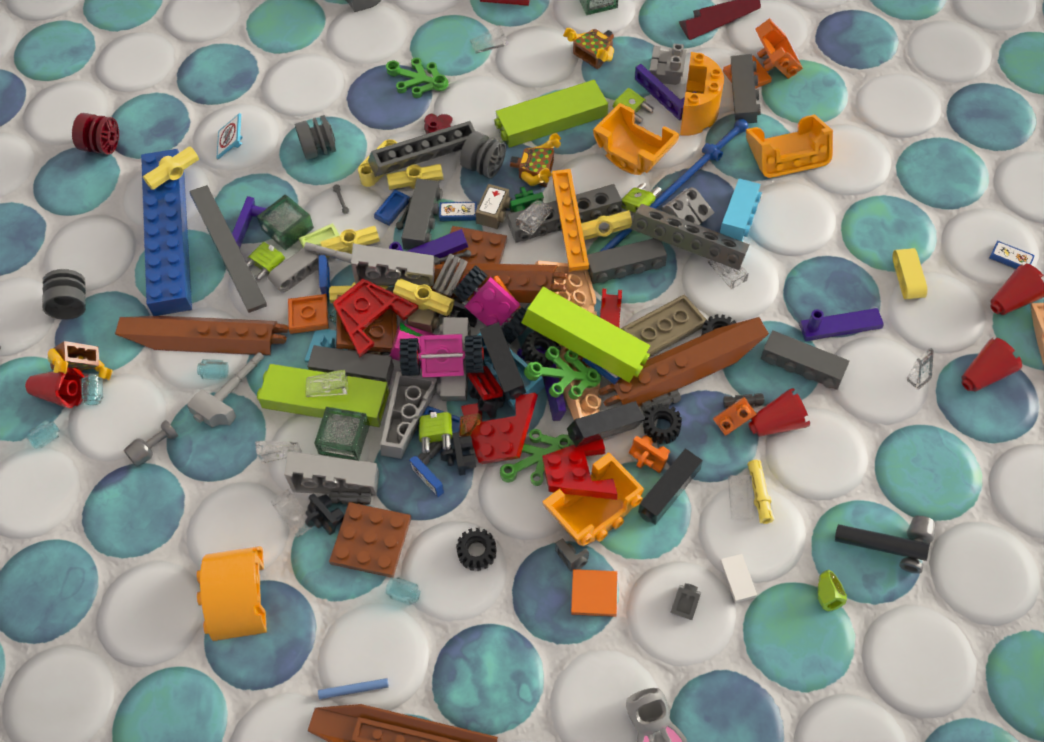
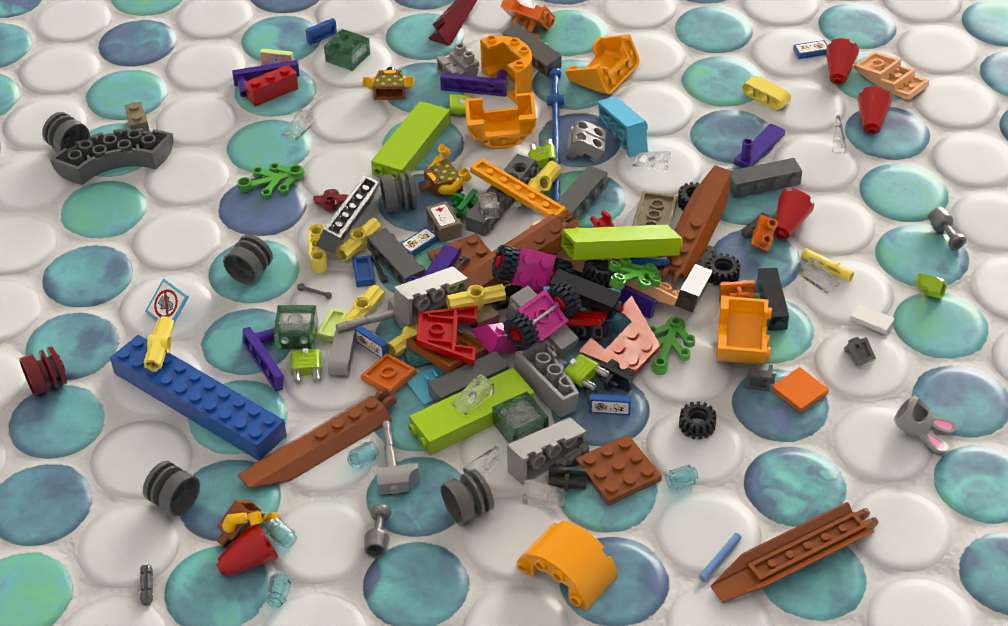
camera: 45 degrees left, 15 degrees down
dark grey tile [189,185,267,313] -> none
light grey tile [432,254,468,297] -> none
clear orange tile [459,413,482,437] -> none
red wing [542,439,617,500] -> none
dark grey brick [630,204,750,270] -> none
black piece [835,524,930,561] -> none
none -> dark grey wheel [441,469,494,525]

